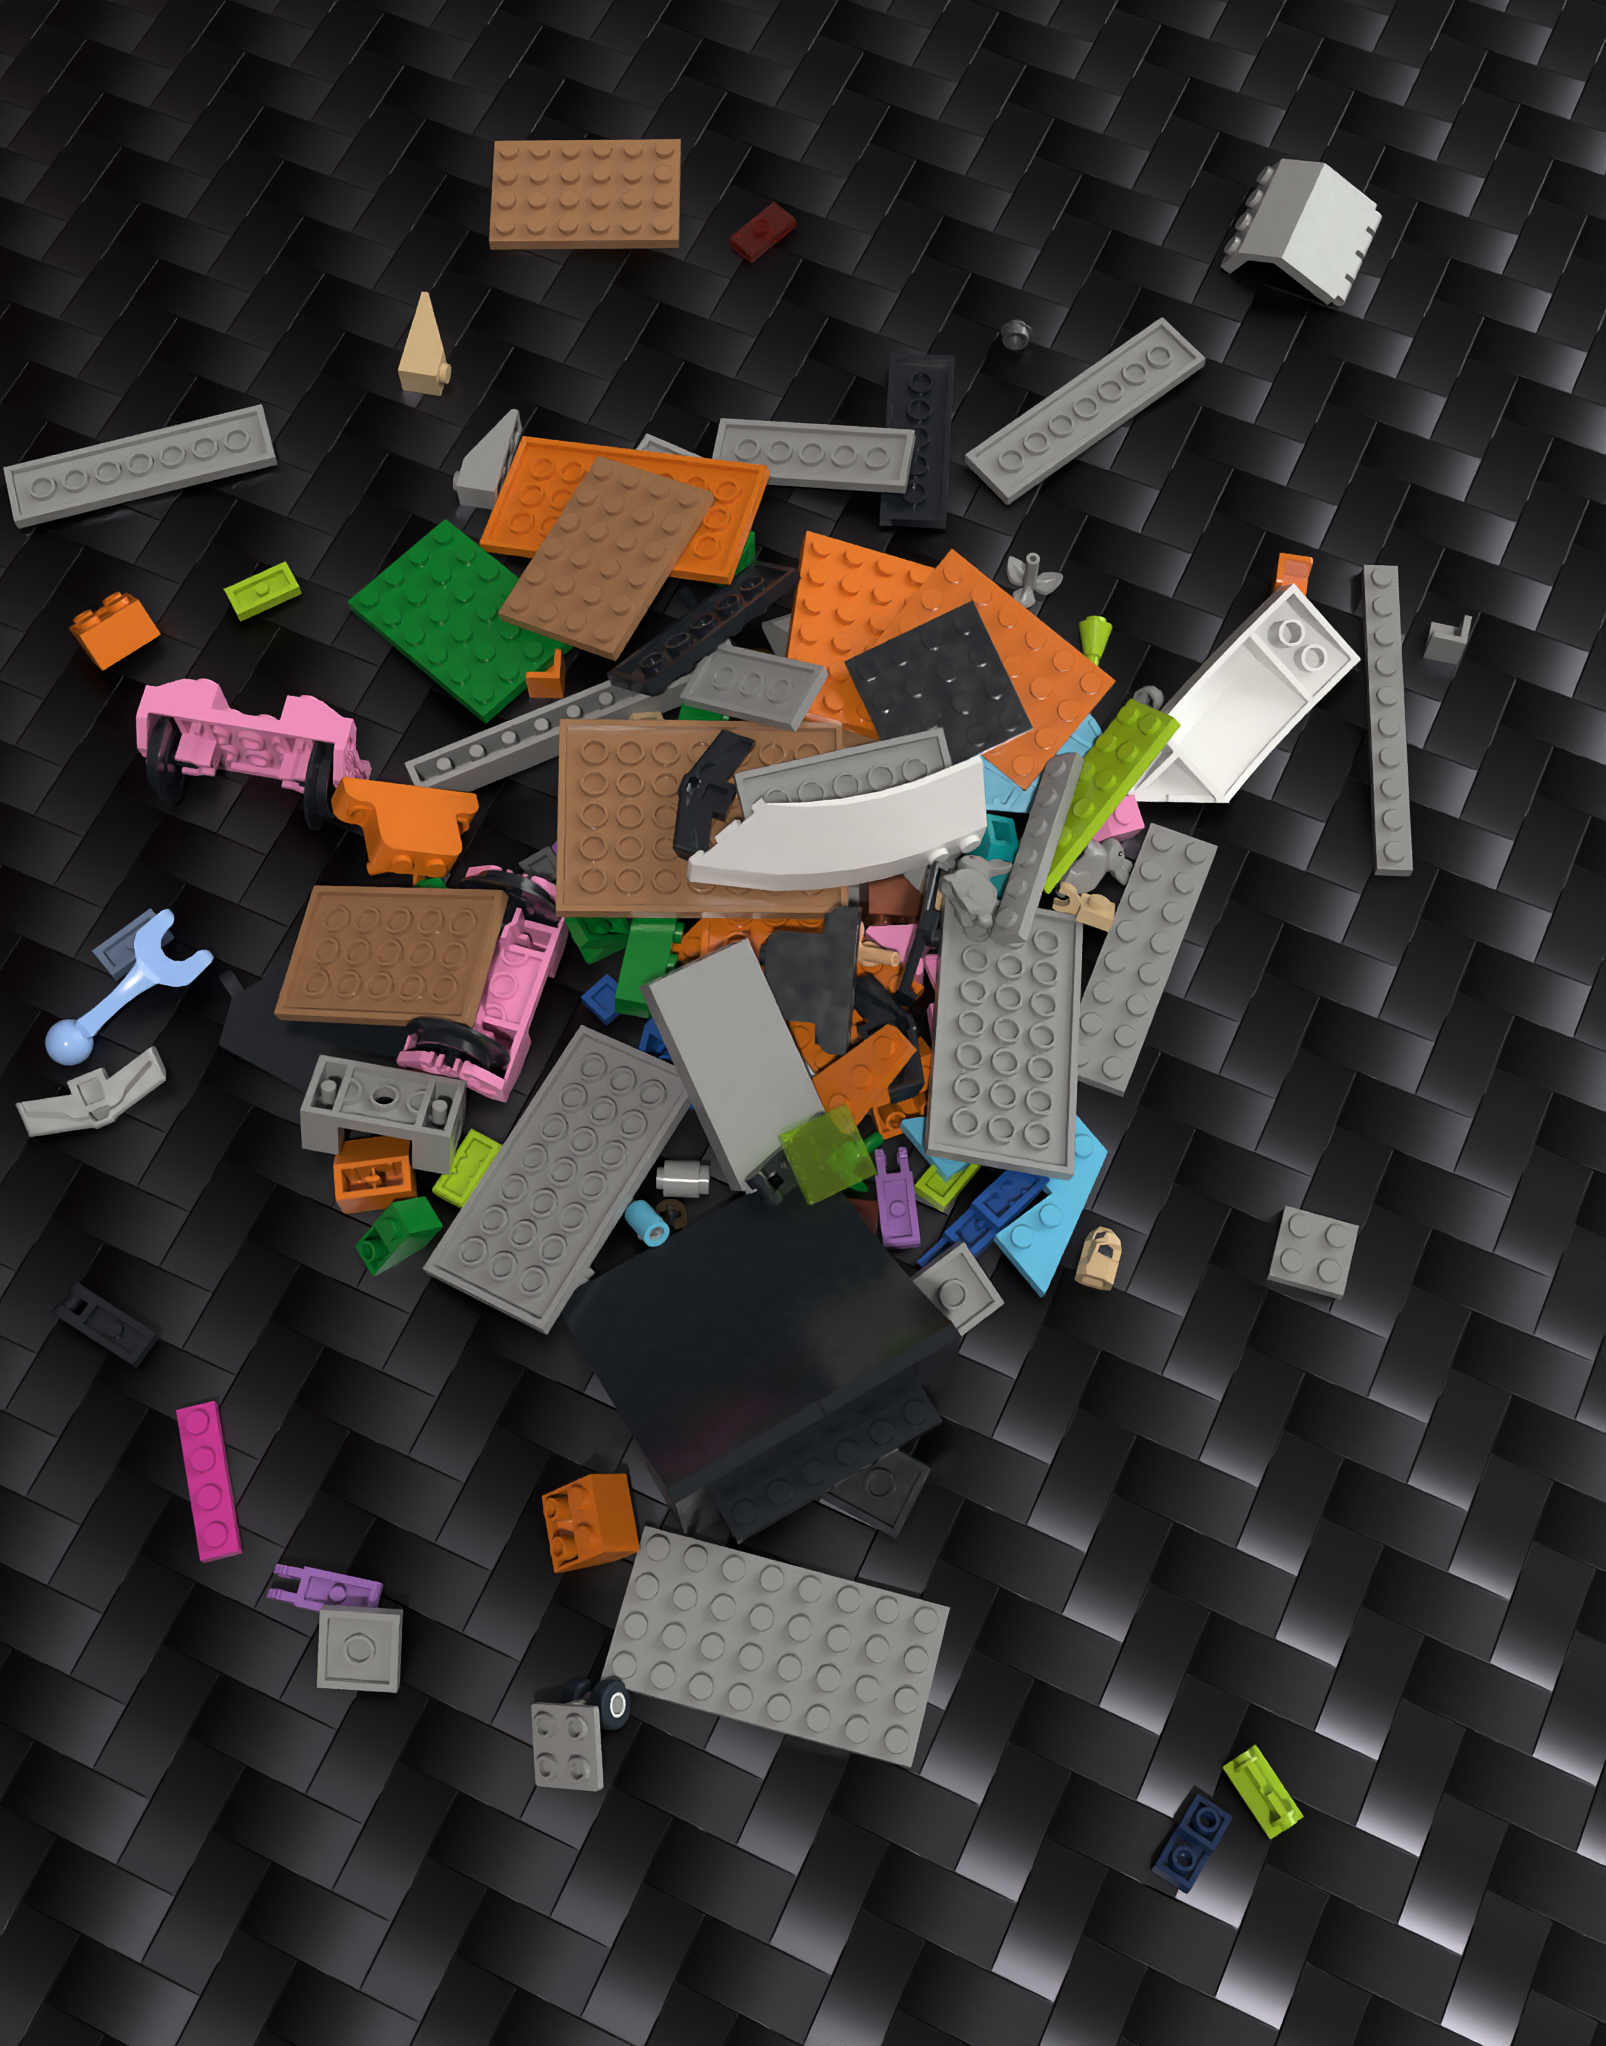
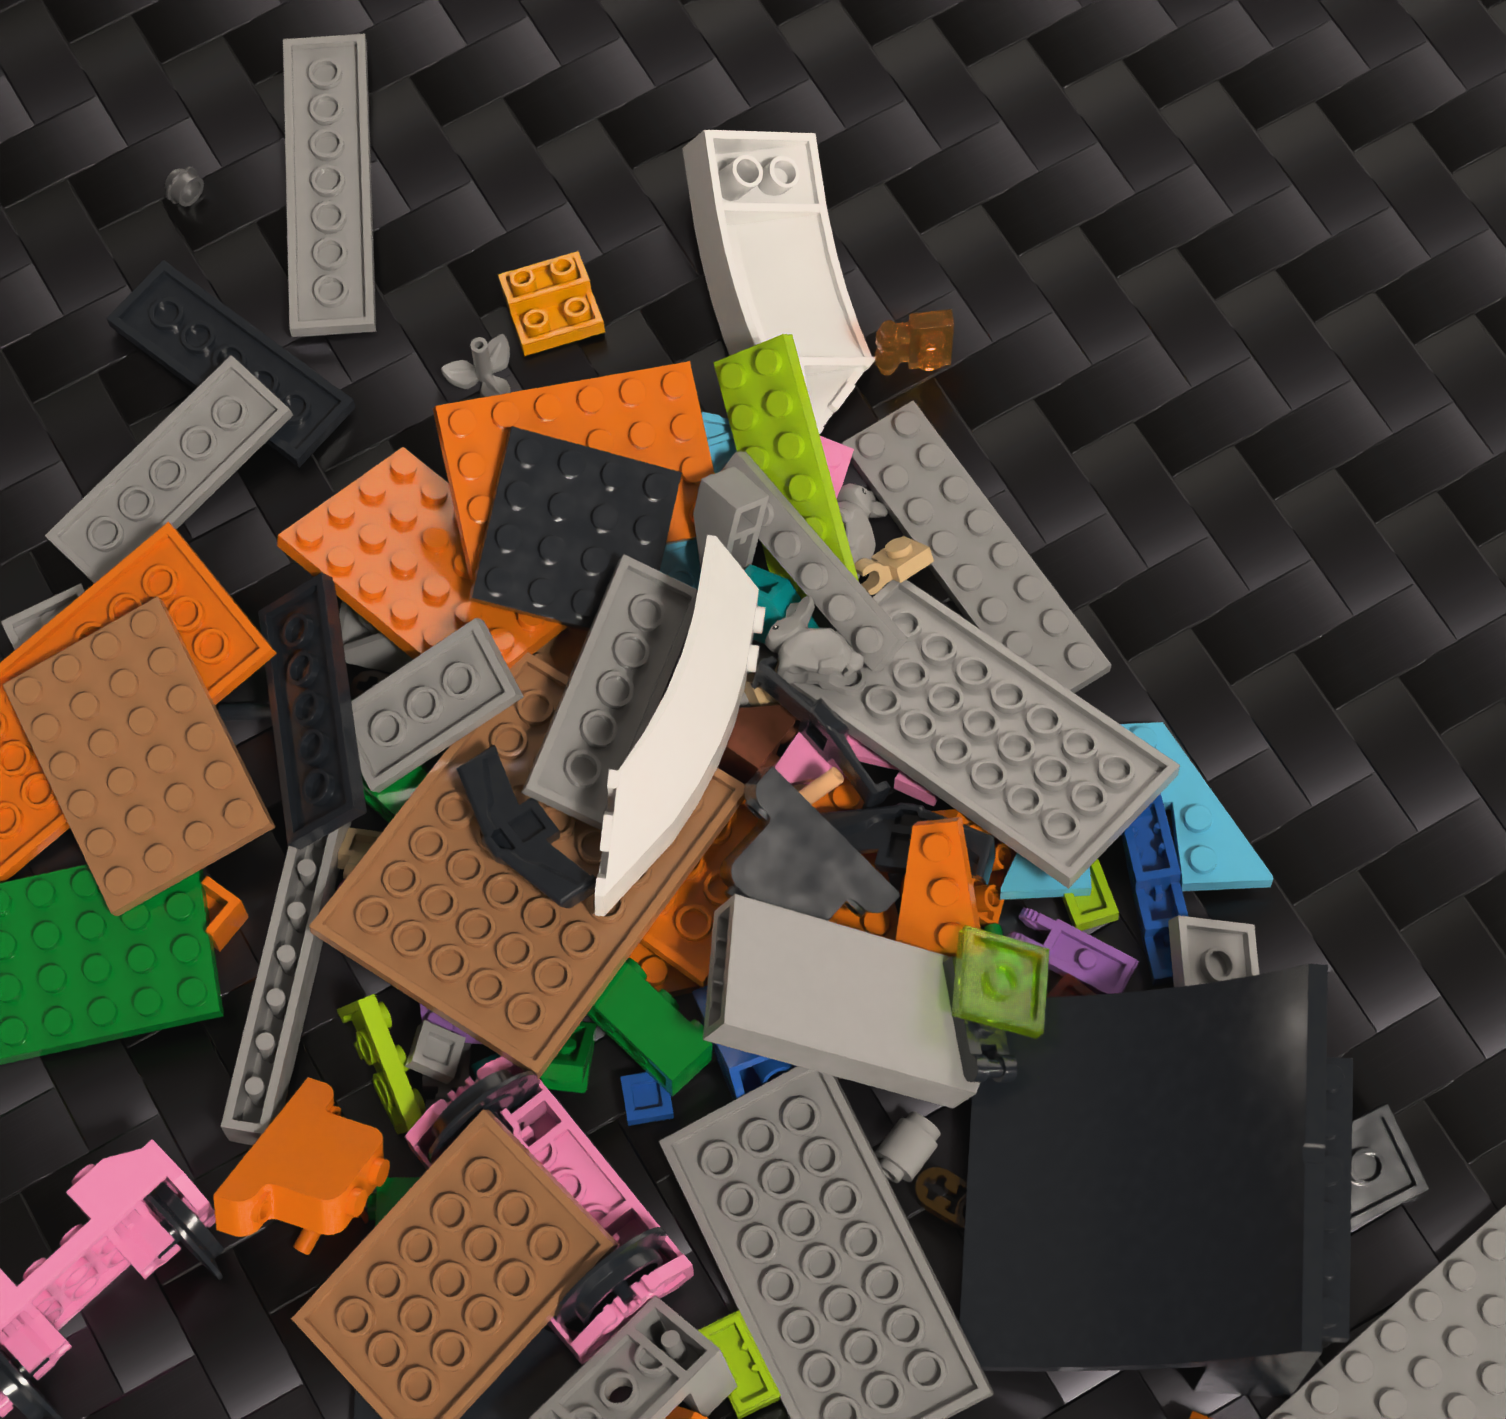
camera: 55 degrees left, 0 degrees up
medium azure piece [625,1198,669,1247] -> none
tan rock [1074,1226,1122,1291] -> none
lime cone [1078,616,1112,666] -> none
light grey hinge [1133,685,1164,710] -> none
light grey plate [1267,1206,1359,1300] -> none
orange panel [1270,553,1313,596] -> none
light grey plate [1361,565,1413,876] -> none
light grey panel [1423,615,1472,665] -> none
none -> lime wing [337,994,426,1134]
none -> light grey plate [405,1020,466,1084]
none -> light orange slope [498,251,605,356]
none -> light grey slope [693,466,769,570]
none -> clear orange plate [875,309,954,375]

